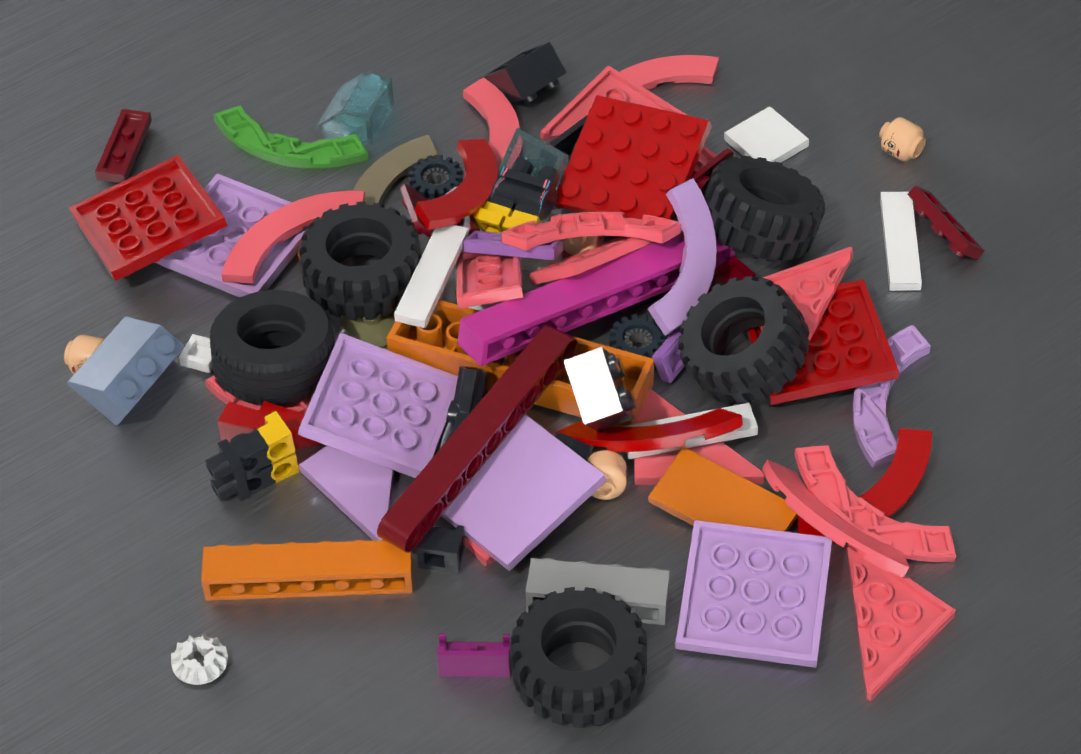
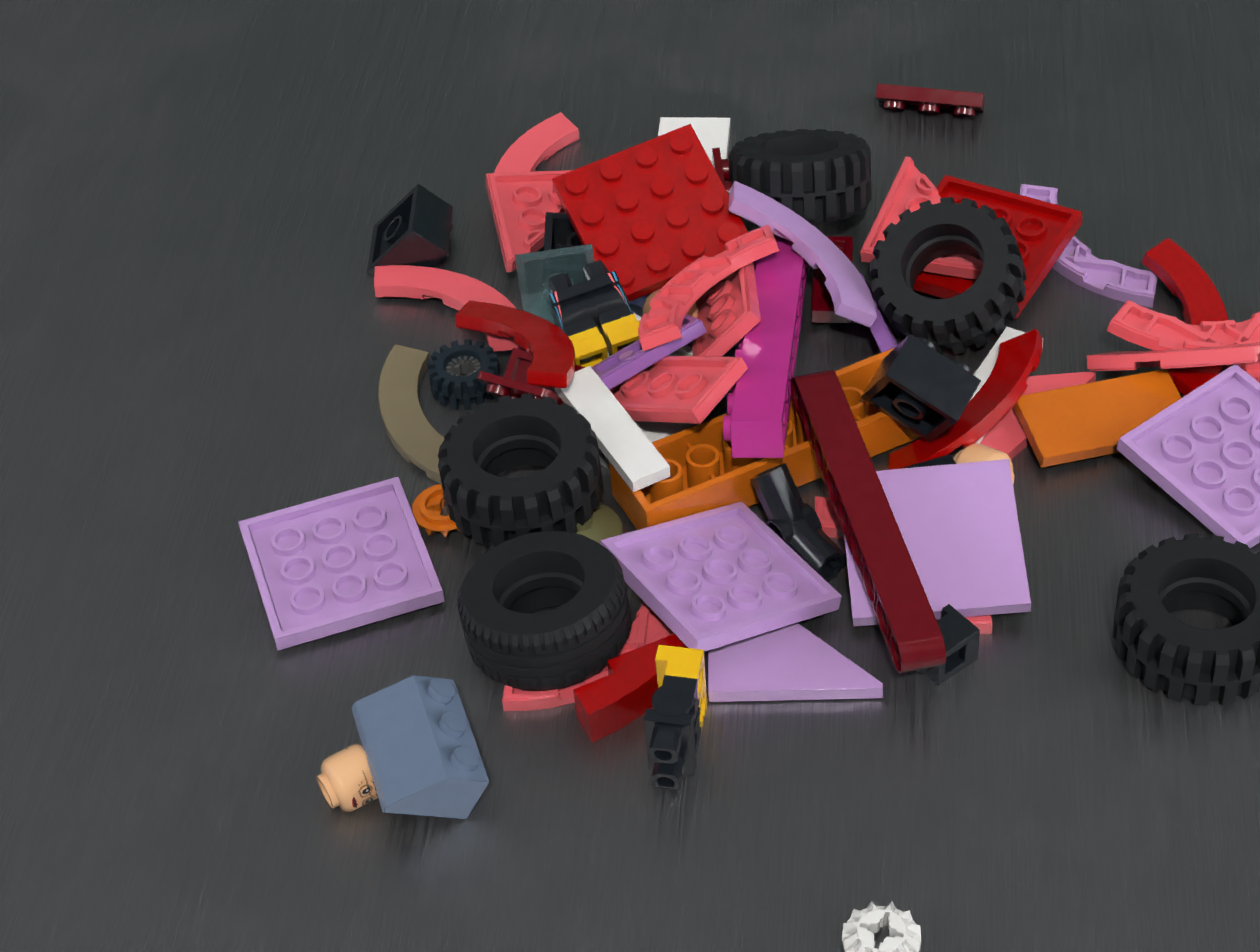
camera: 45 degrees left, 5 degrees down
red plate [69,155,228,281] -> none
dark red plate [95,109,152,183] -> none
white plate [179,334,213,373] -> none
orange brick [201,540,413,601] -> none
bright green tile [213,105,369,168] -> none
coral tile [221,191,365,284] -> none
clear light blue slope [317,72,394,143] -> none
magenta hinge [437,633,511,677] -> none
light grey brick [526,558,670,625] -> none
black bush [609,314,667,370] -> none
light nougat head [879,117,926,162] -> none
white tile [880,192,922,291] -> none

